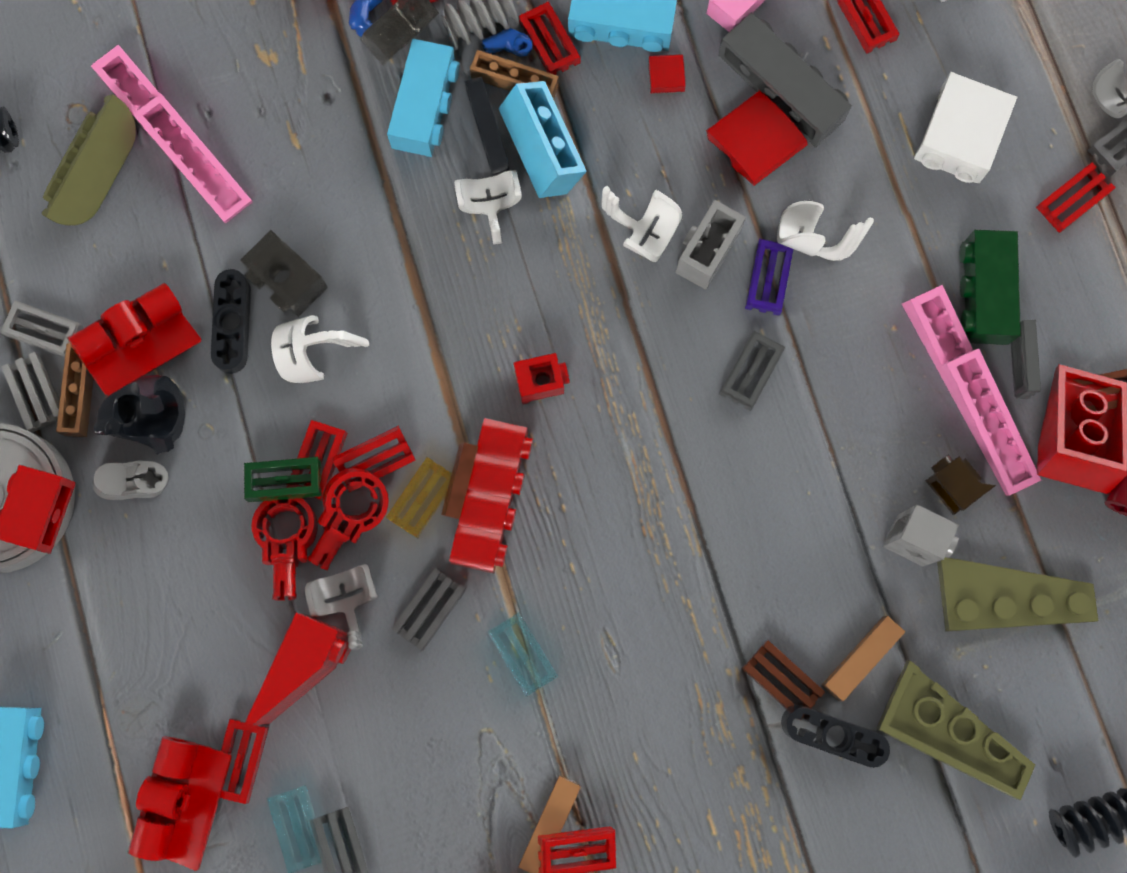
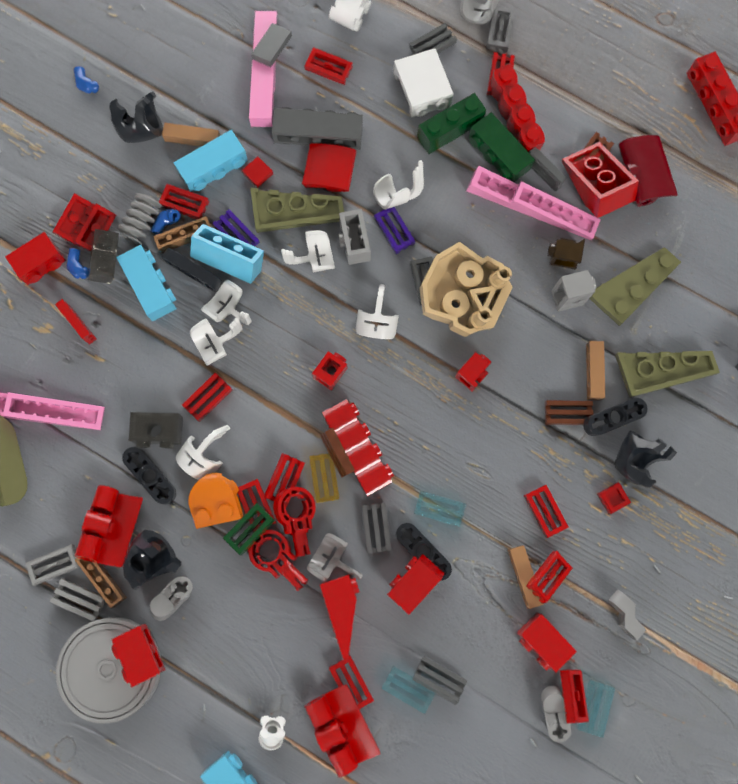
camera: 45 degrees left, 0 degrees up
none -> red tile [55,299,97,345]
none -> red tile [182,372,233,422]
none -> orange slope [188,473,244,529]
none -> white helmet [190,317,242,365]
none -> dark purple tile [212,209,260,247]
none -> olive wing [250,188,344,233]
none -> white brick [258,716,285,750]
none -> white helmet [356,284,399,339]
none -> red brick [387,554,445,615]
none -> black beam [396,523,452,581]
none -> dark grey tile [409,23,457,55]
none -> dark green brick [417,93,487,155]
none -> tan brick [420,242,513,337]
none -> red brick [455,352,491,392]
none -> red brick [490,64,545,152]
none -> red tile [524,485,569,538]
none -> red tile [597,482,631,514]
none -> black piece [614,430,677,488]

